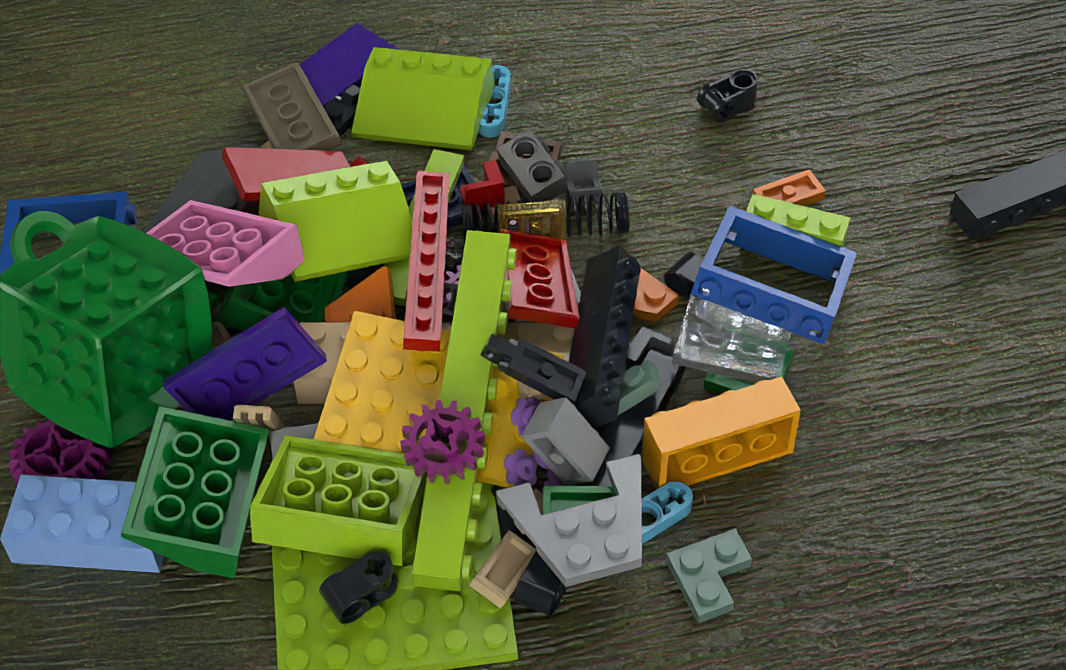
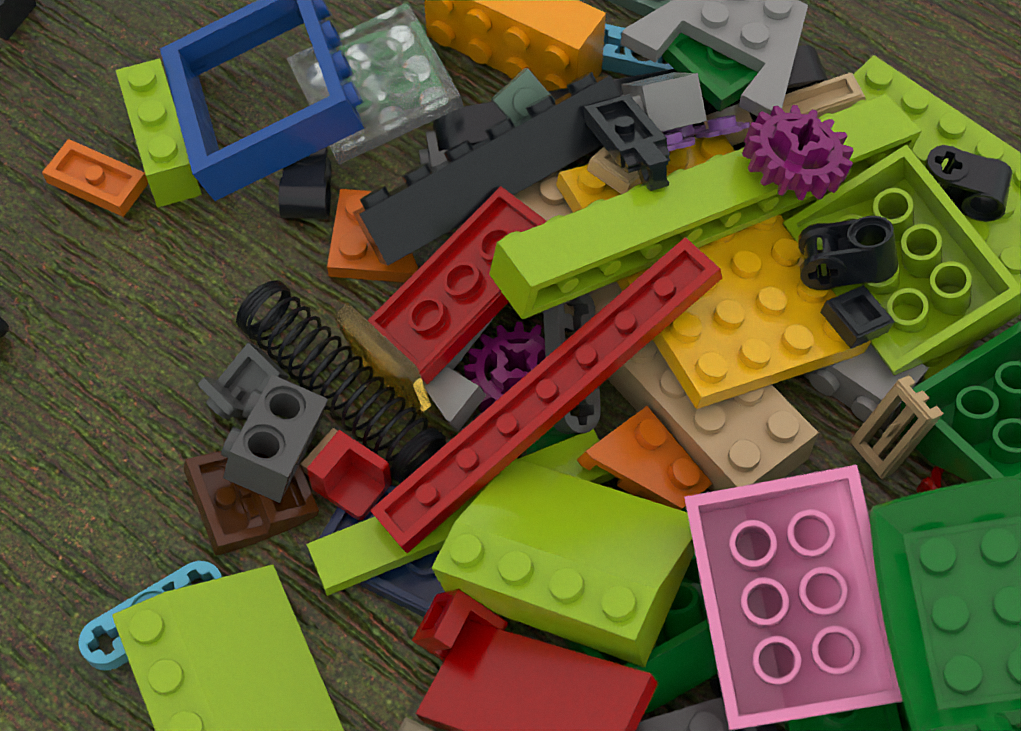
camera: 130 degrees left, 10 degrees up
dark purple tile [163,307,327,420] -> none
none -> black piece [798,216,898,290]
none -> black tile [820,285,895,349]

